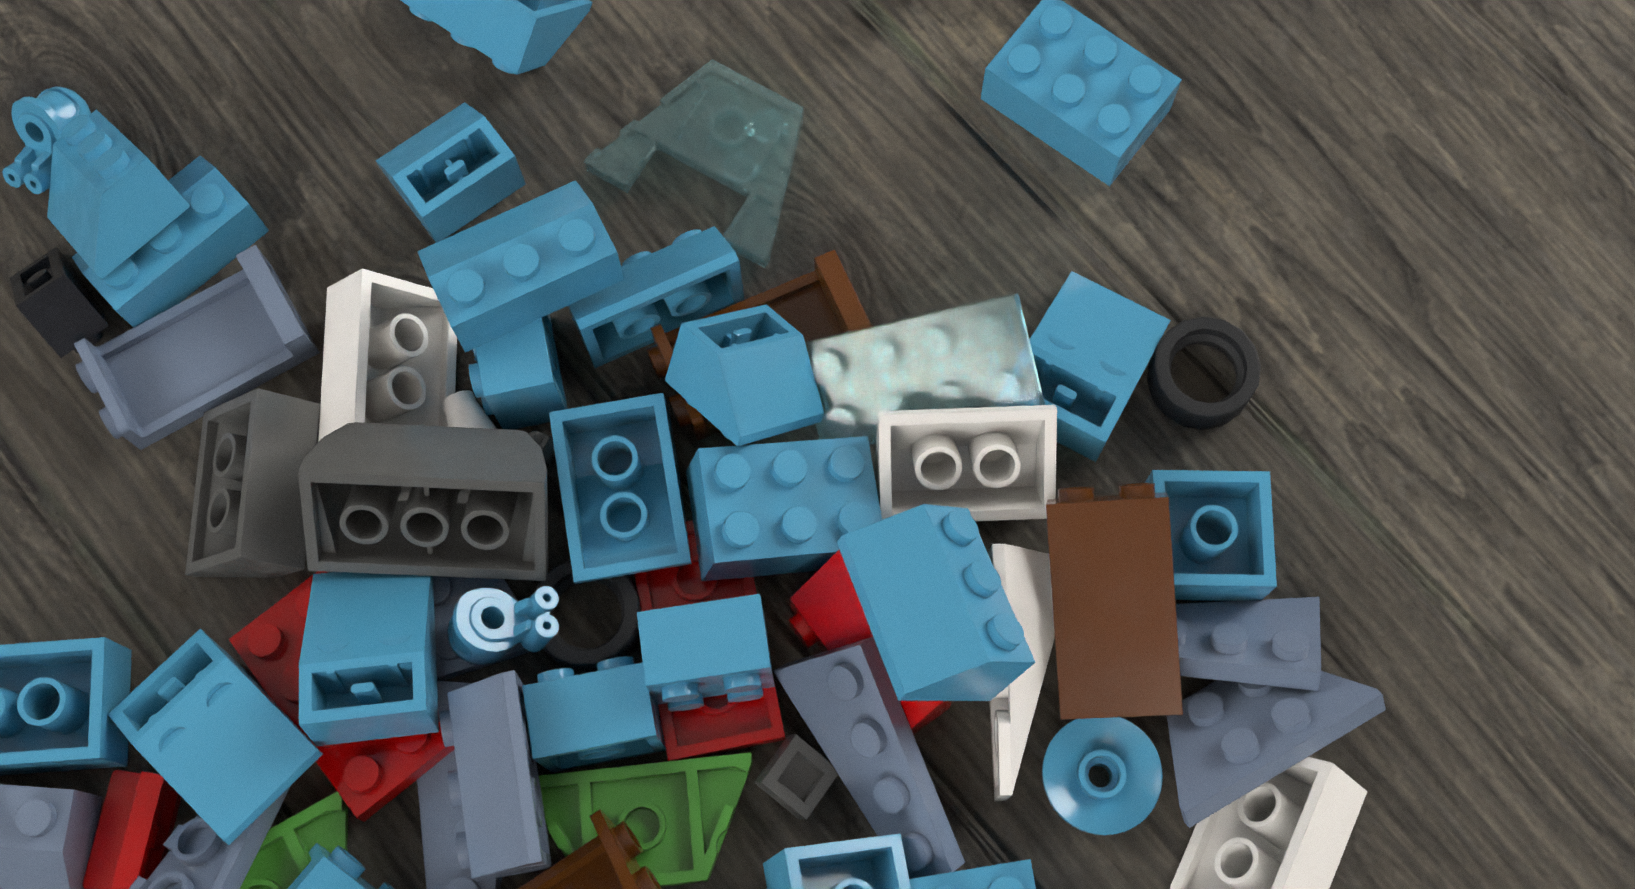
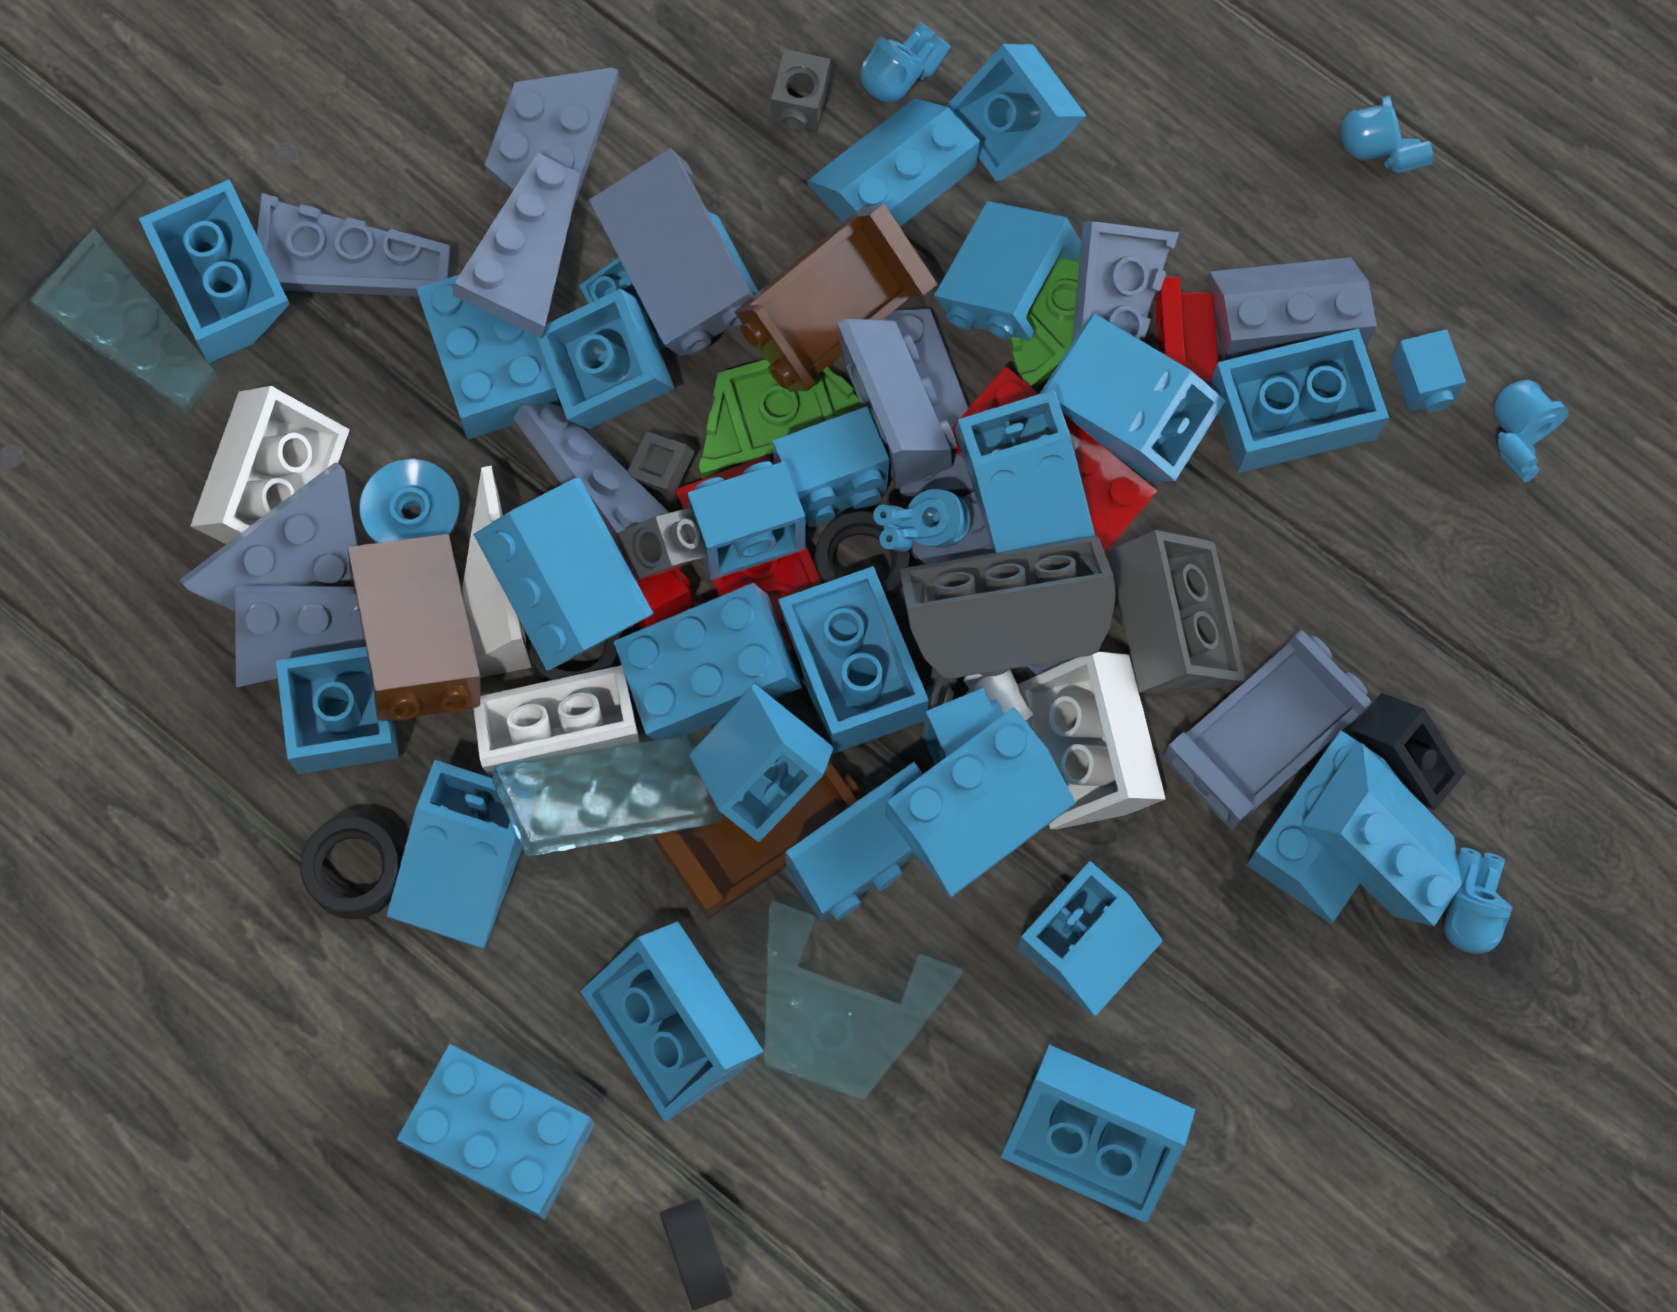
camera: 165 degrees right, 0 degrees up
none -> dark azure slope [580,922,764,1122]
none -> dark grey brick [615,508,707,581]

